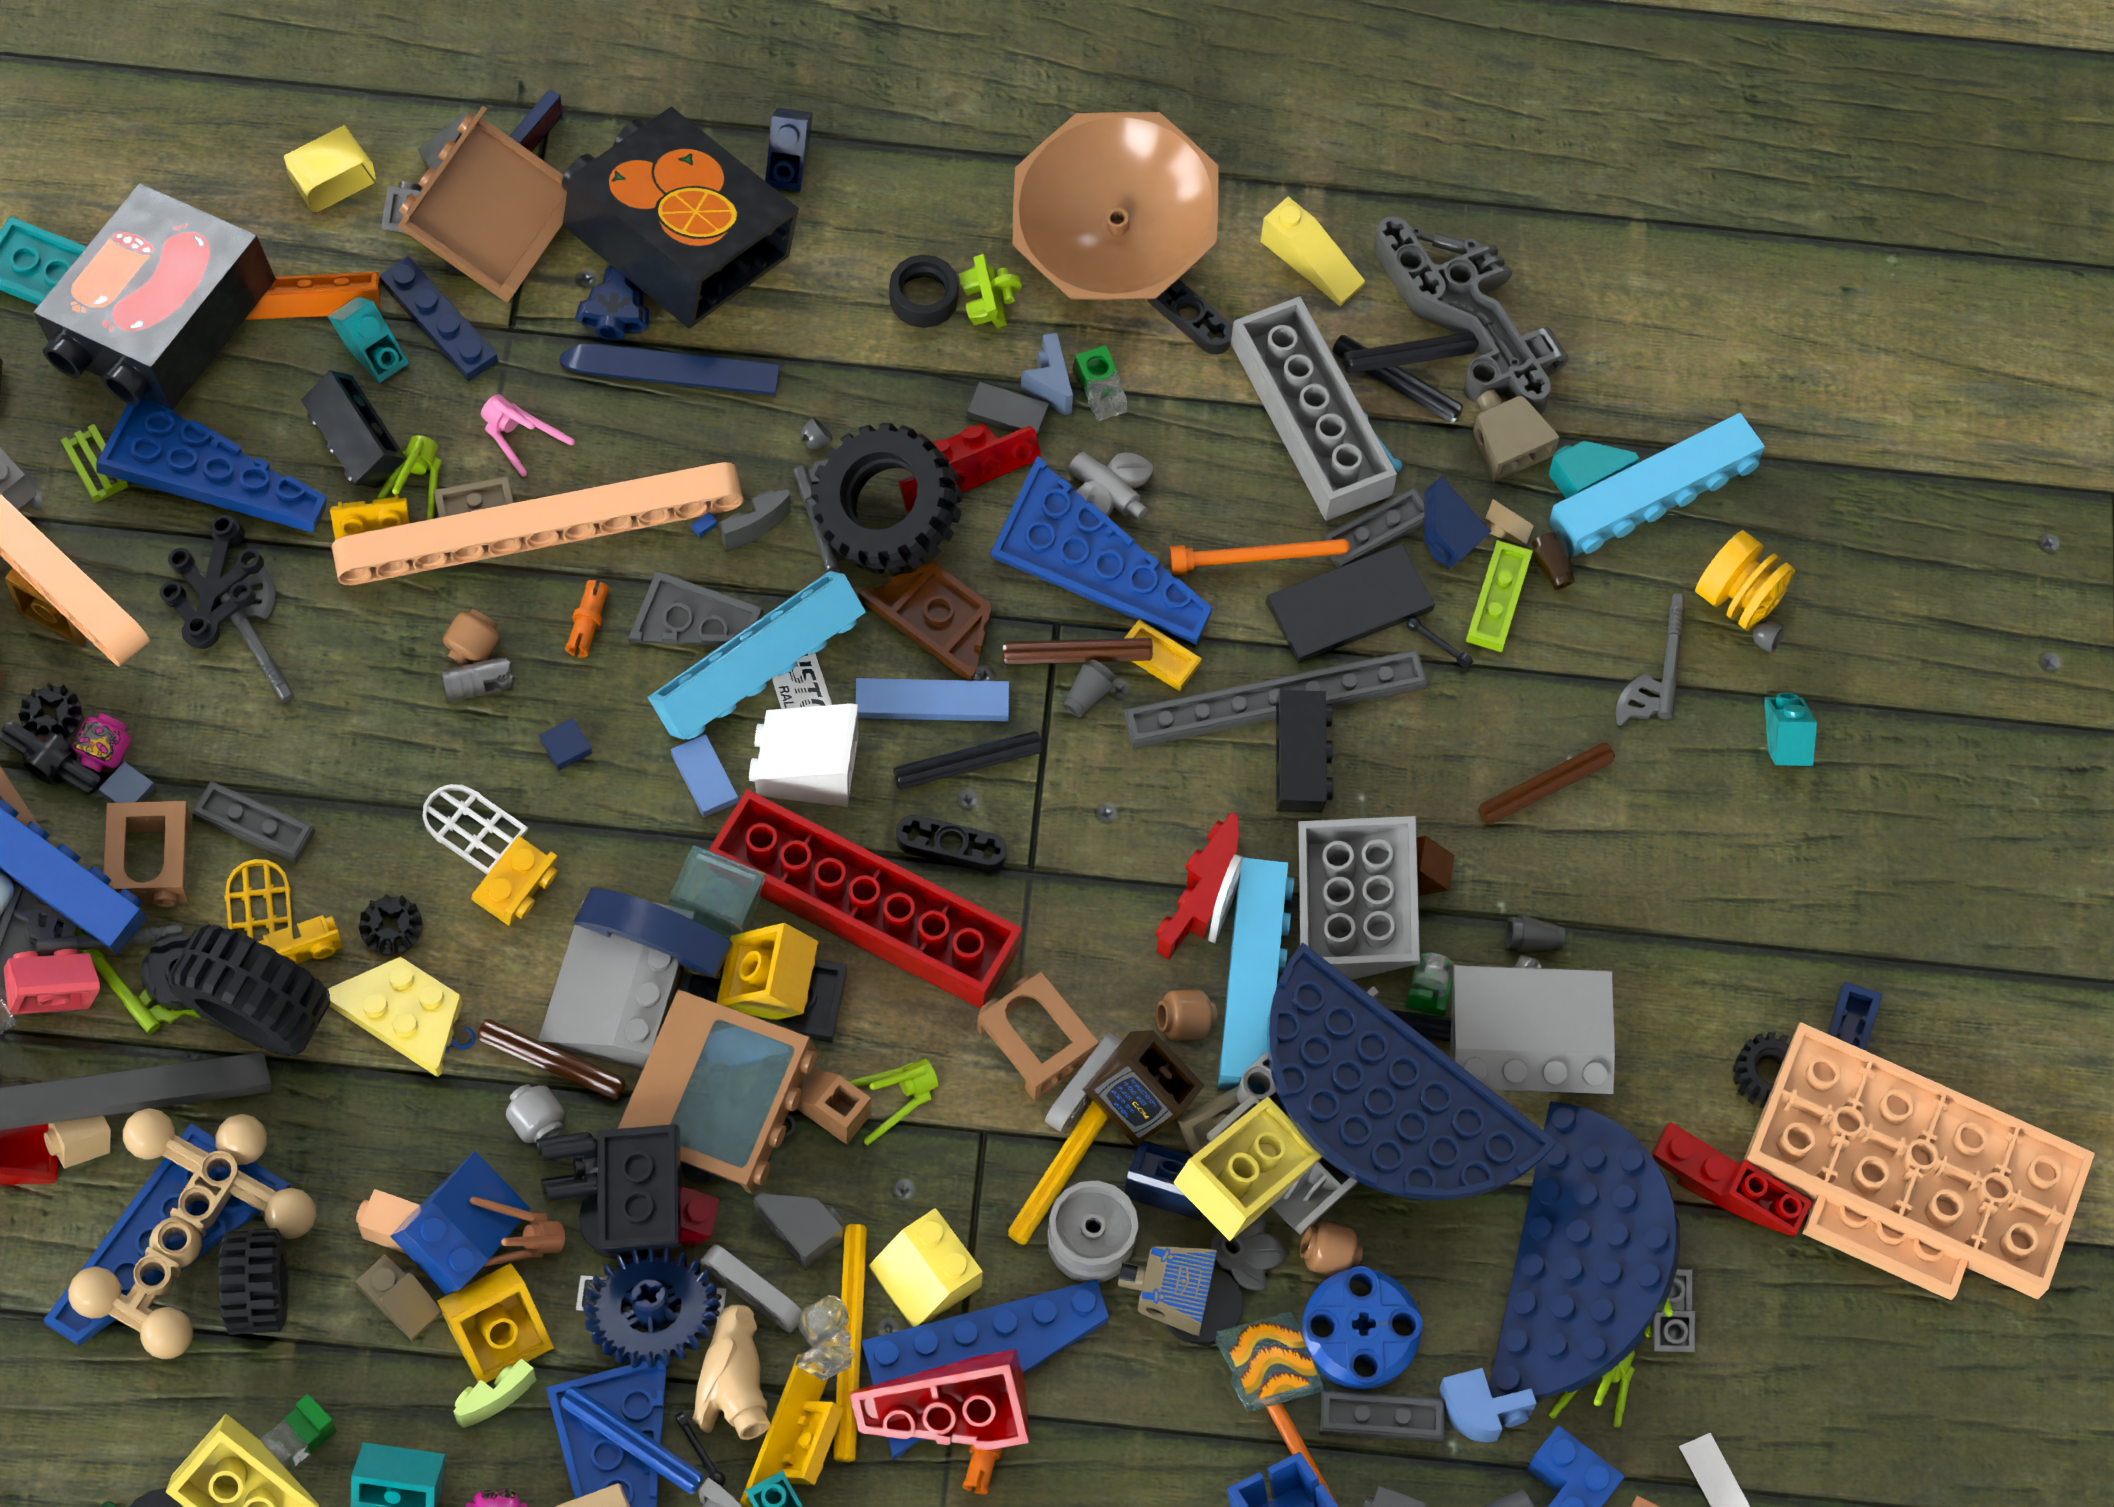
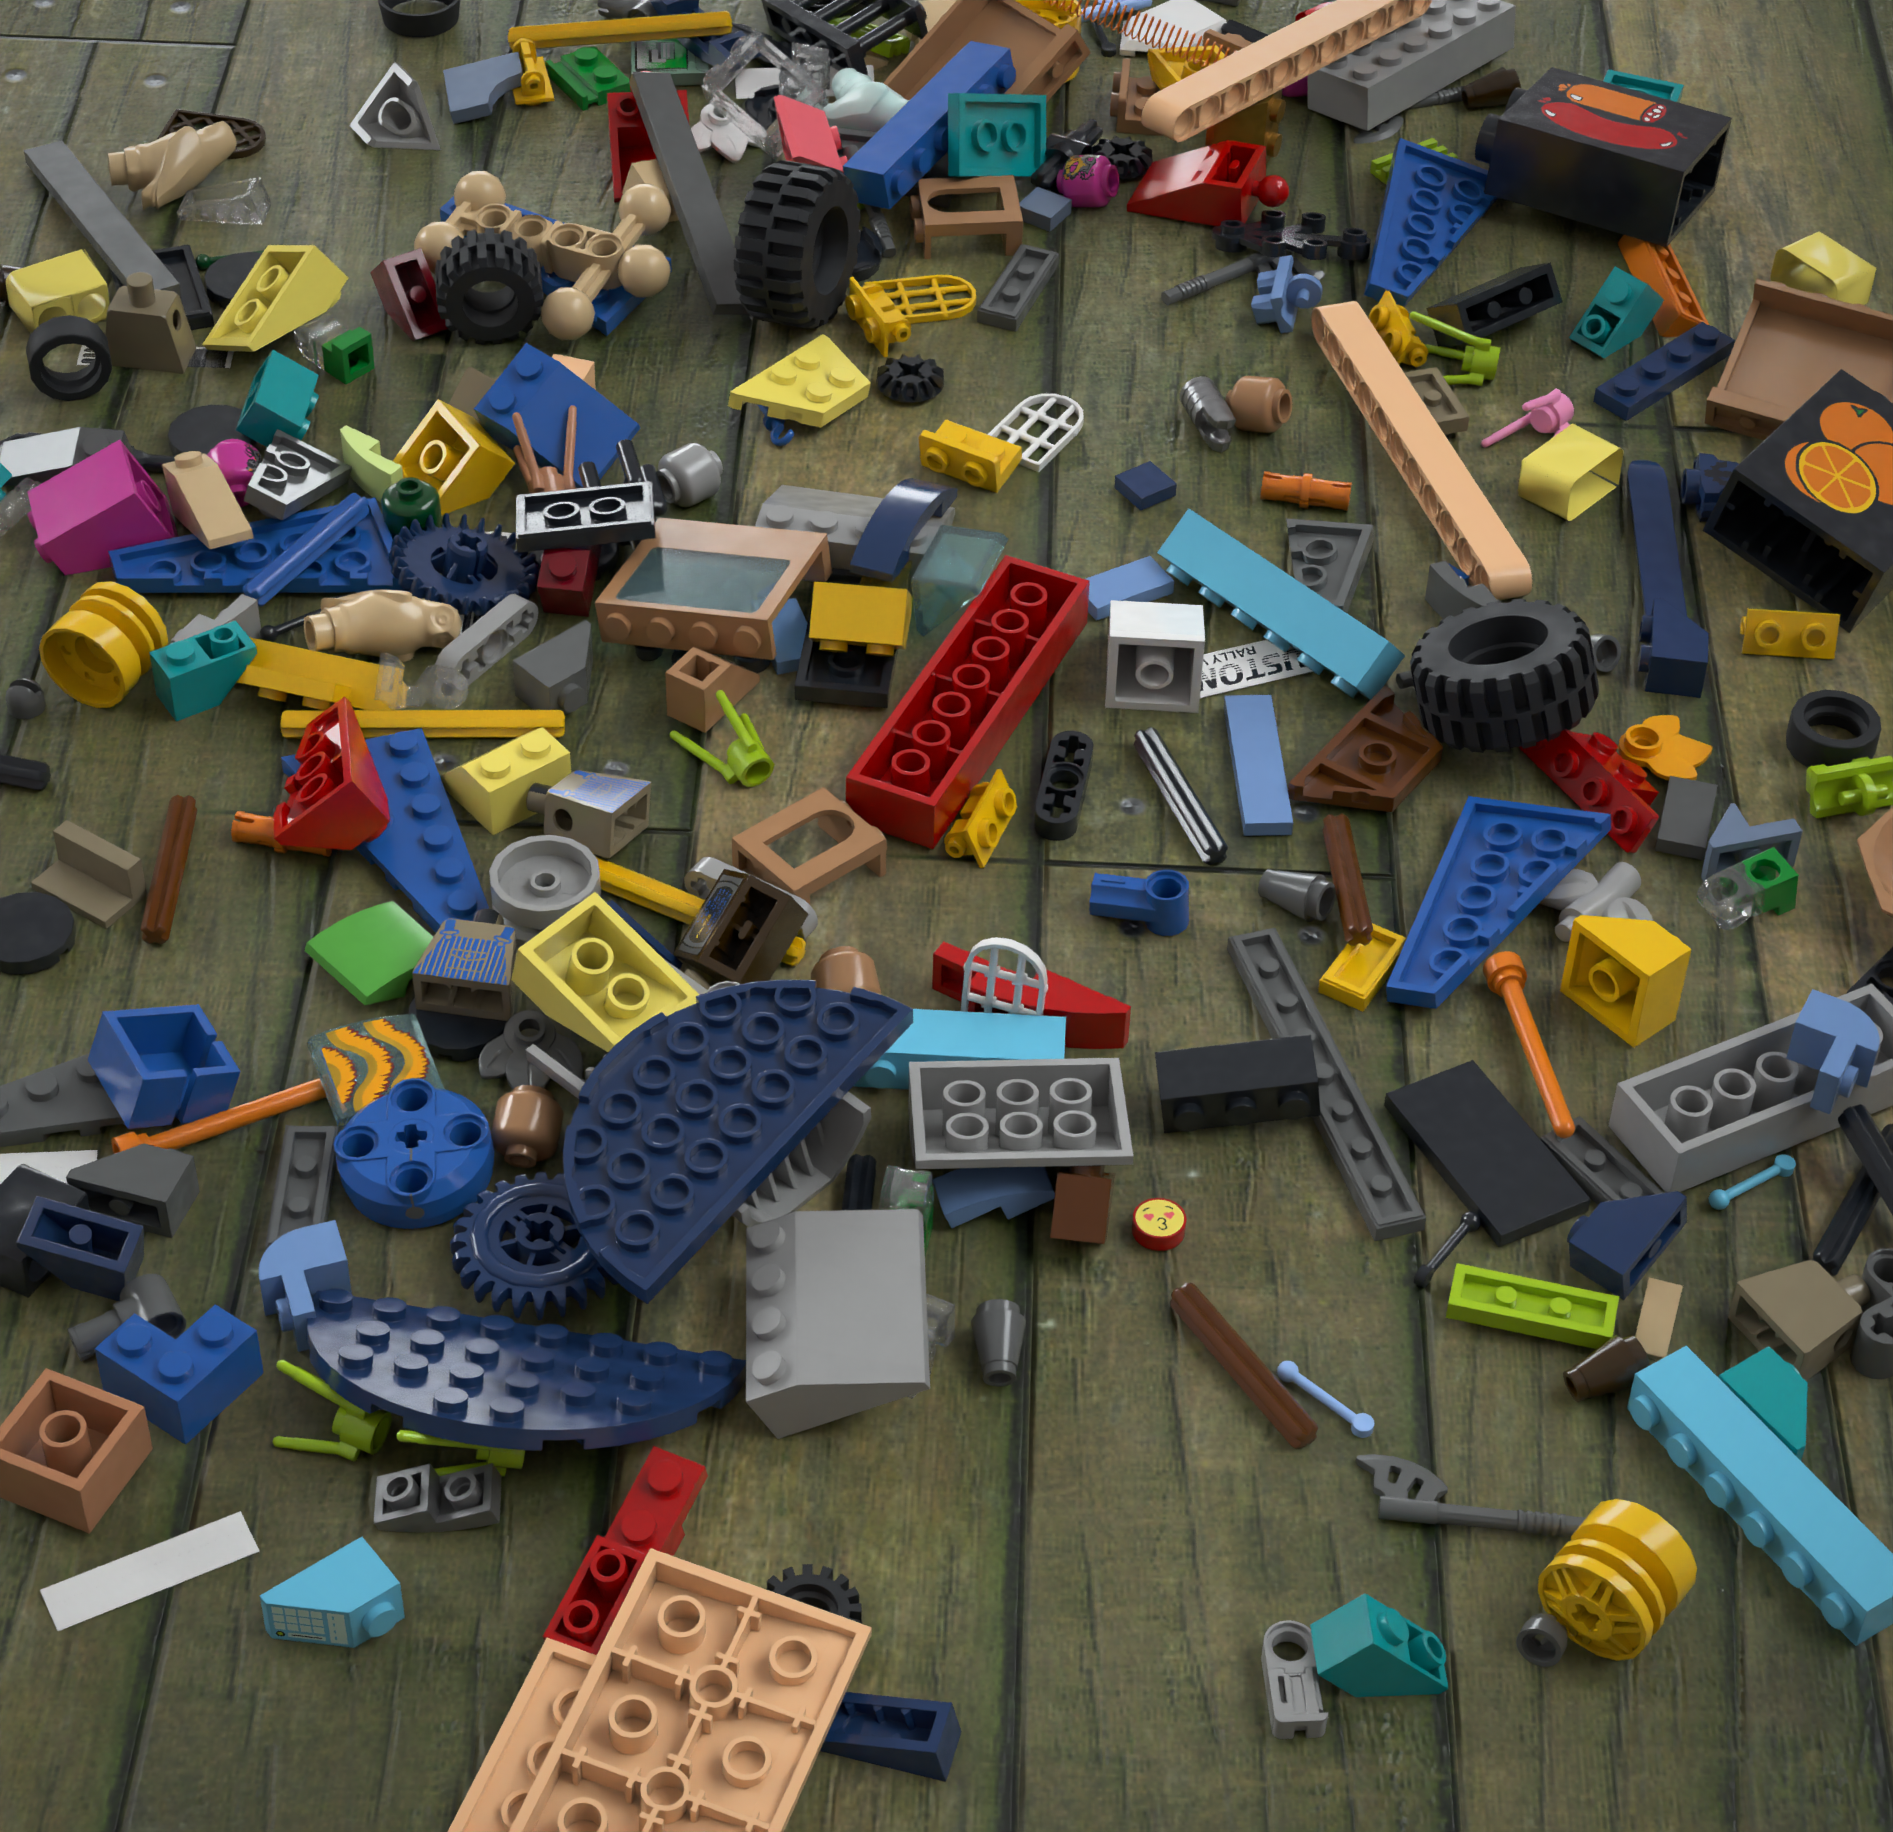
camera: 90 degrees right, 20 degrees down
reddish brown axle [478,1019,625,1100] -> none
none -> dark grey wing [244,429,352,520]
none -> medium azure slope [260,1537,405,1648]
none -> bright green slope [305,901,433,1005]
none -> dark red slope [370,248,448,341]
none -> dark green head [381,478,442,539]
none -> dark blue gear [450,1172,618,1321]
none -> dark tan torso [527,770,651,858]
none -> yellow hinge [944,769,1018,868]
none -> teal plate [948,93,1046,177]
none -> blue piece [1089,870,1189,936]
none -> red slope [1127,140,1289,226]
none -> tile [1132,1198,1187,1251]
none -> medium blue hips [1251,255,1323,333]
none -> light grey piece [1261,1620,1328,1739]
none -> light blue hinge [1277,1361,1374,1438]
none -> light yellow piece [1518,423,1623,521]
none -> yellow slope [1560,915,1691,1048]
none -> light orange plate [1618,715,1713,781]
none -> dark blue slope [1637,598,1709,698]
none -> yellow hinge [1740,608,1840,659]
none -> medium blue brick [1786,989,1880,1114]

